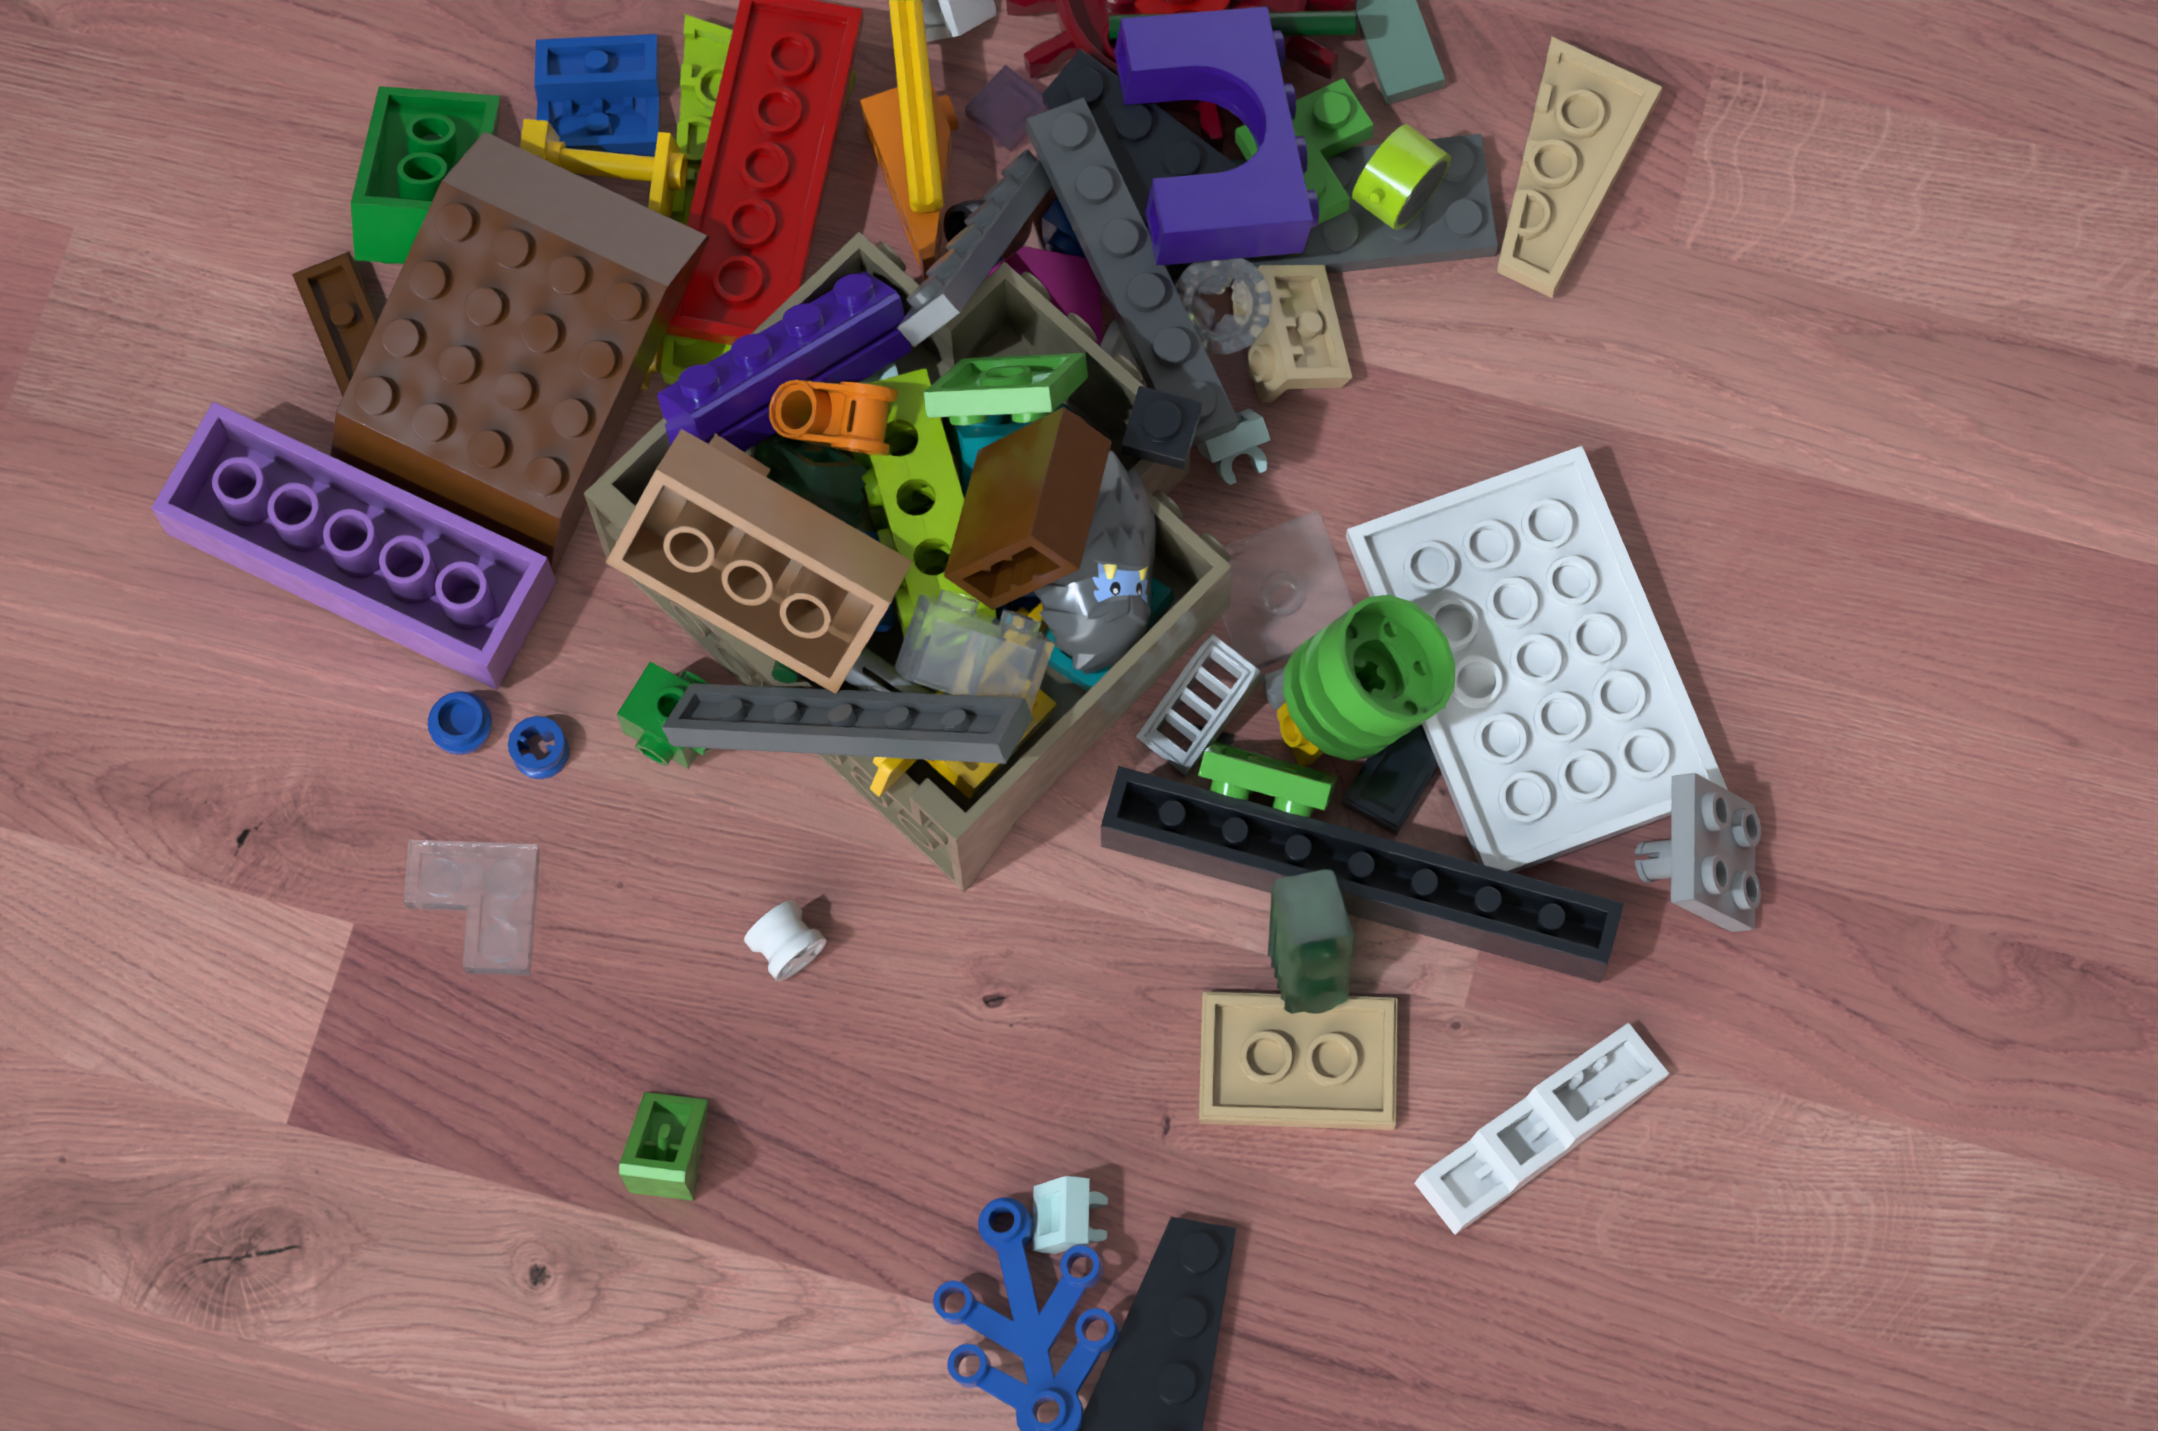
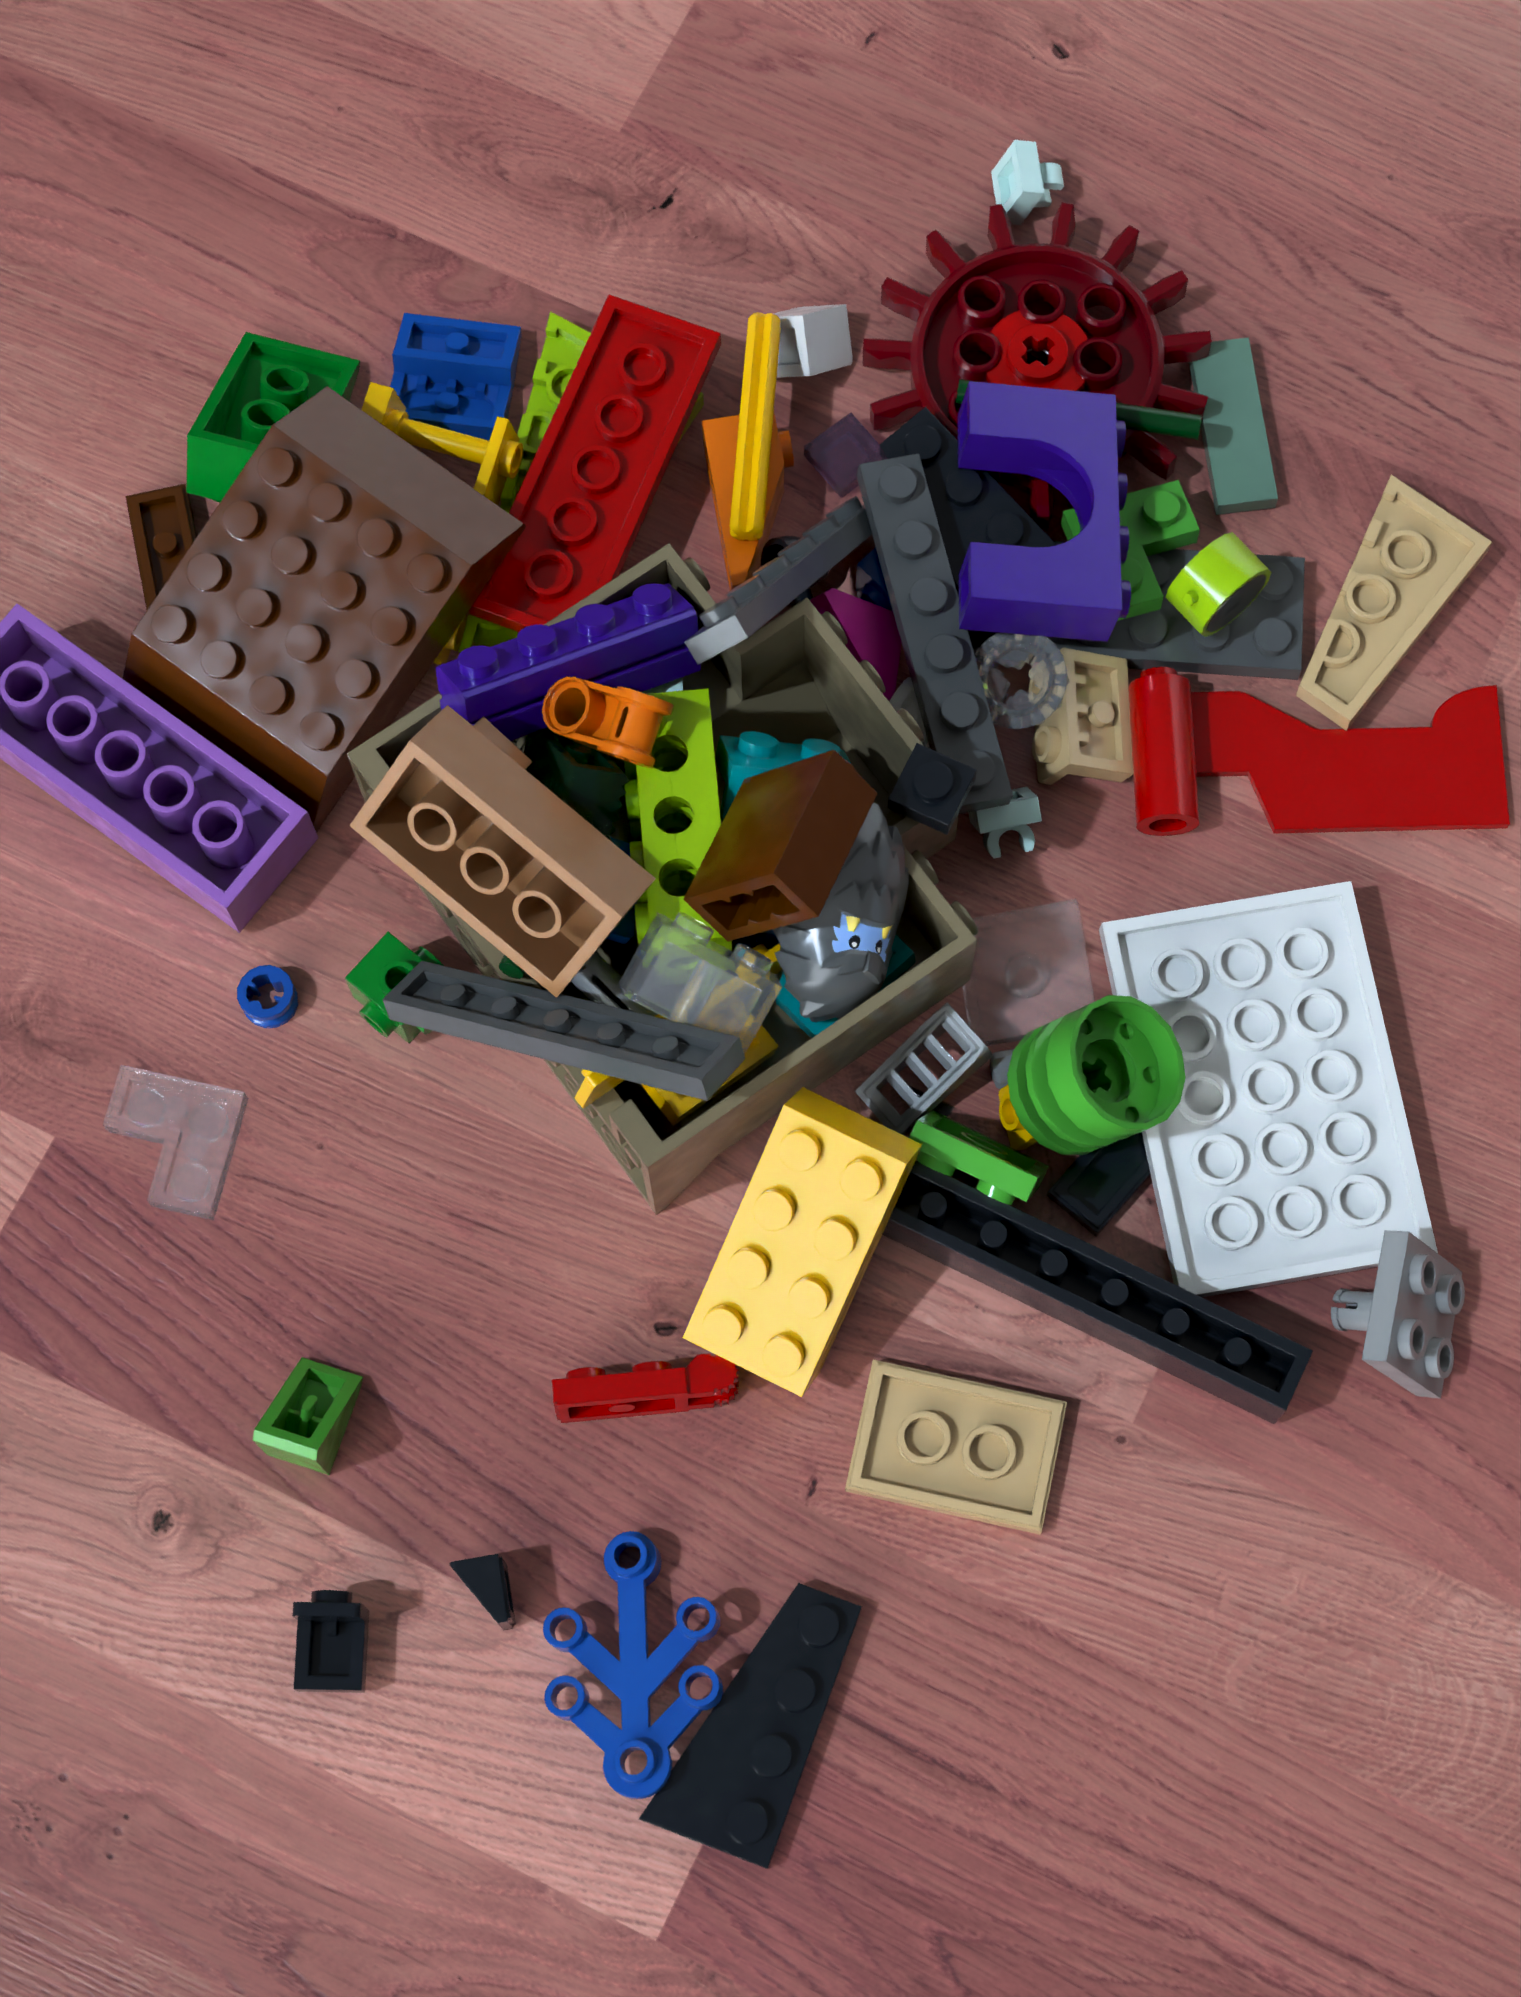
camera: 10 degrees right, 0 degrees up
blue plate [428,691,492,755] -> none
white wheel [744,900,826,981] -> none
bright green plate [924,353,1088,425] -> none
light aqua tile [1032,1176,1108,1254] -> none
clear green brick [1268,869,1354,1014] -> none
white slope [1415,1023,1670,1235] -> none
none -> black bracket [292,1590,369,1693]
none -> black slope [449,1554,516,1630]
none -> red hinge [552,1353,739,1423]
none -> yellow brick [683,1087,923,1397]
none -> red door [1128,667,1510,836]

